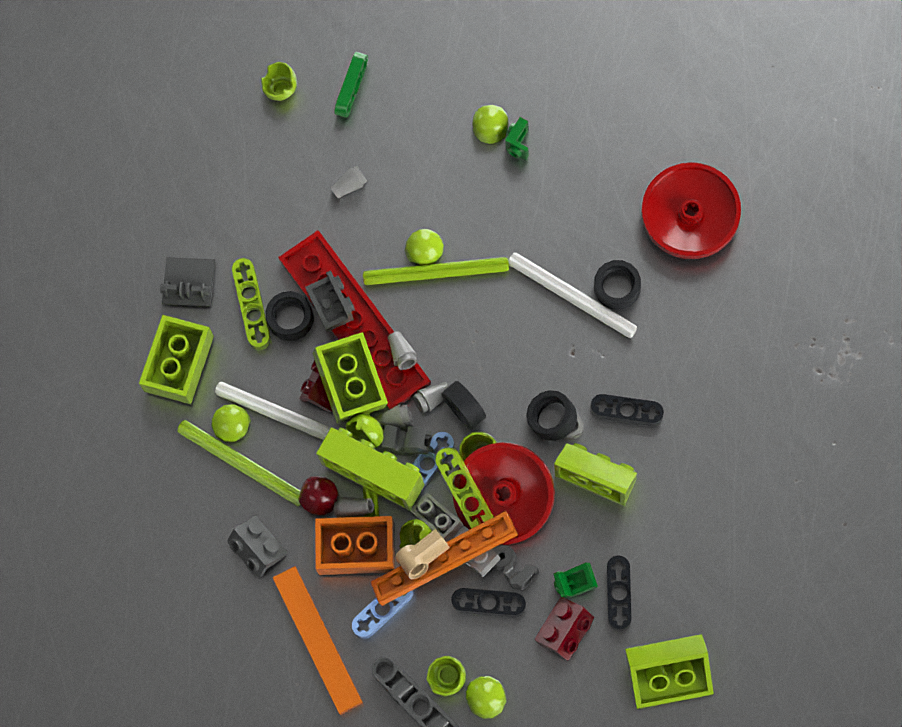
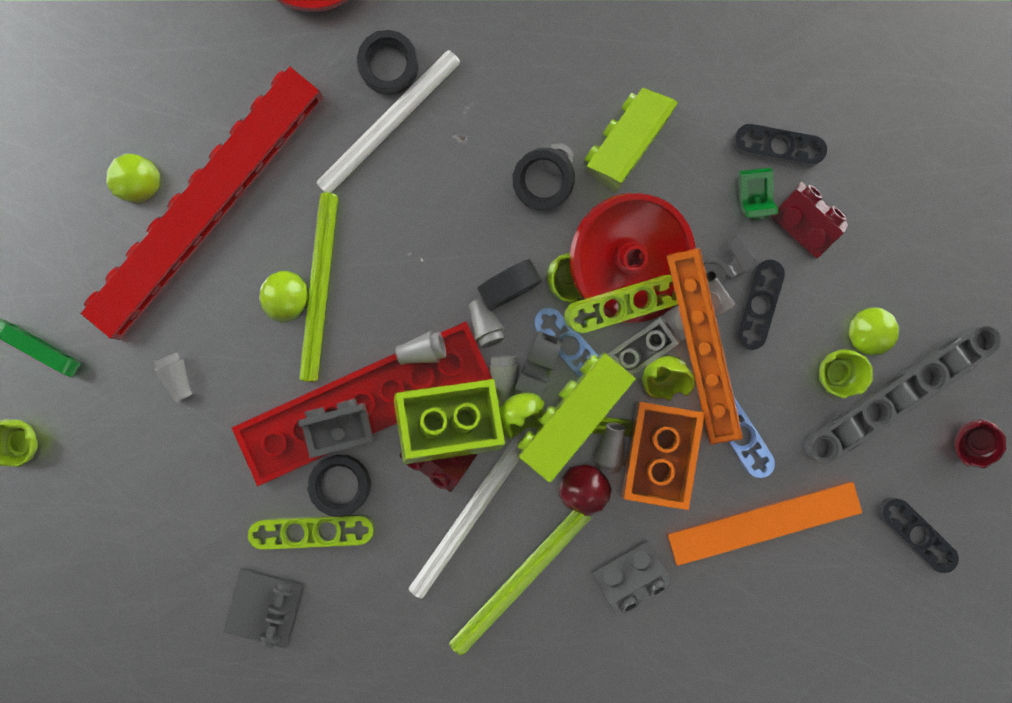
camera: 90 degrees left, 15 degrees up
lime brick [139,315,214,405] -> none
lime hair [211,404,251,442] -> none
tan piece [395,529,450,579] -> none
green bracket [505,117,529,160] -> none
black beam [591,394,664,426] -> none
lime slope [625,634,714,709] -> none
none -> red brick [80,66,324,340]

